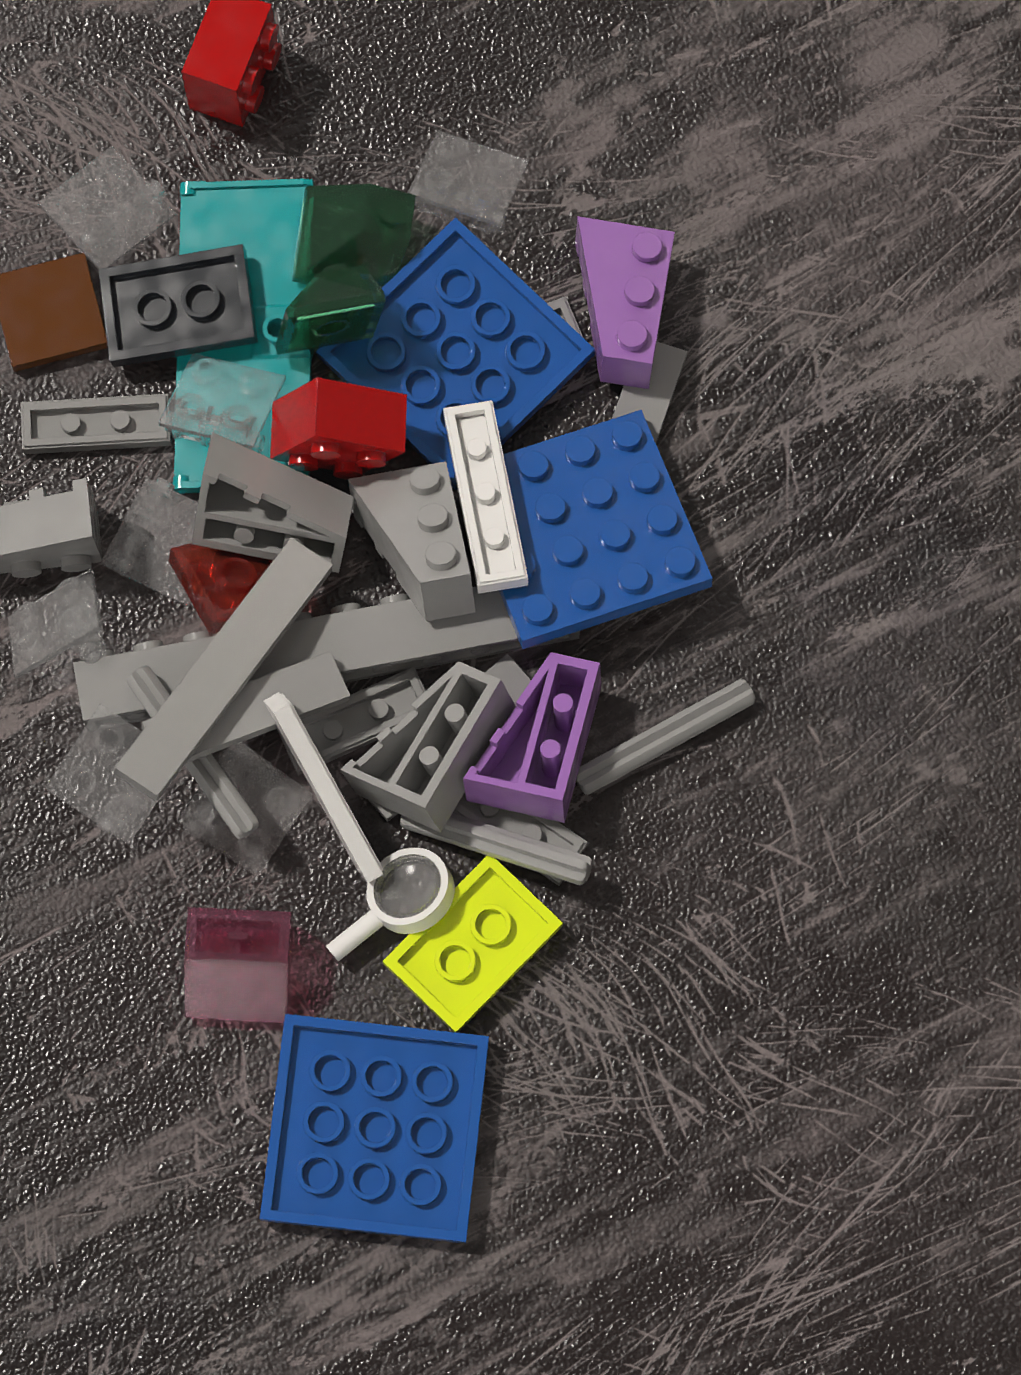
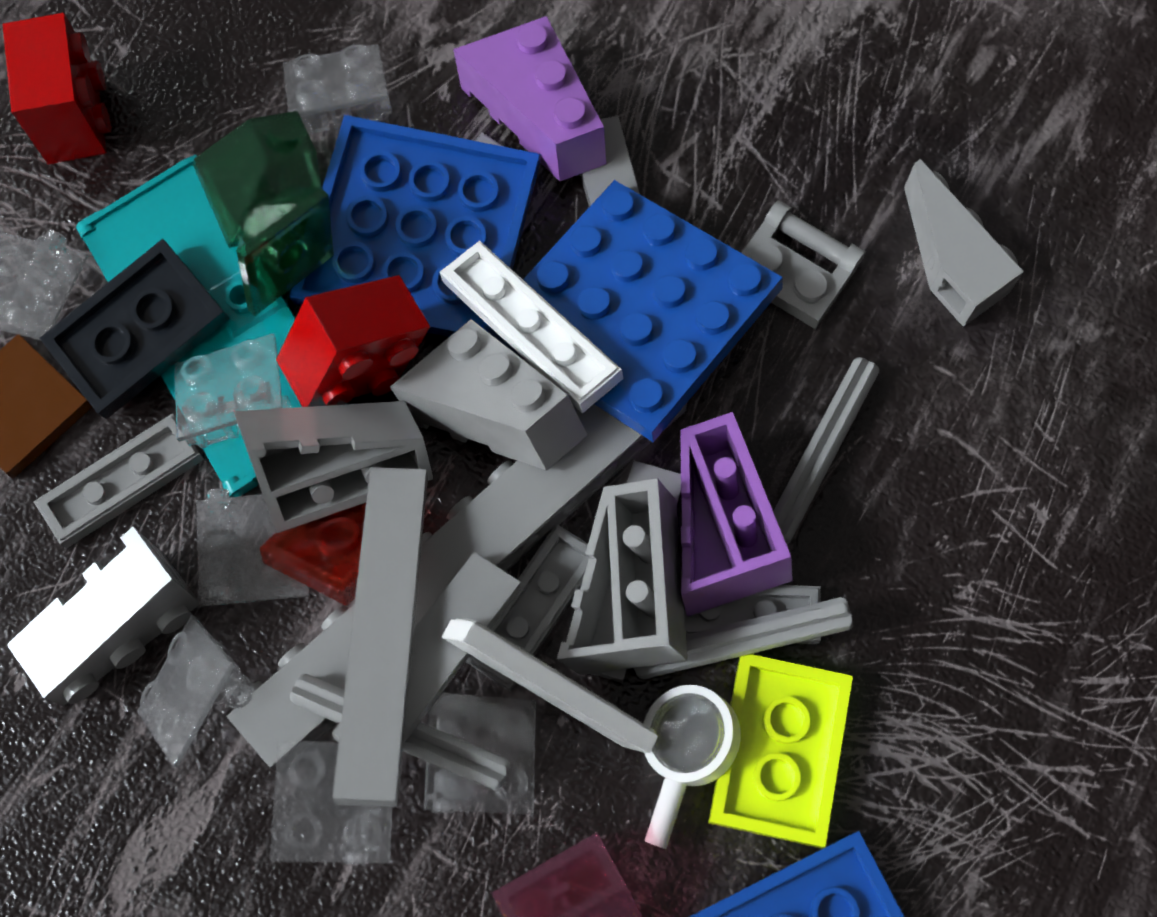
camera: 30 degrees left, 5 degrees down
none -> light grey plate [742,200,866,329]
none -> light grey slope [904,159,1024,327]

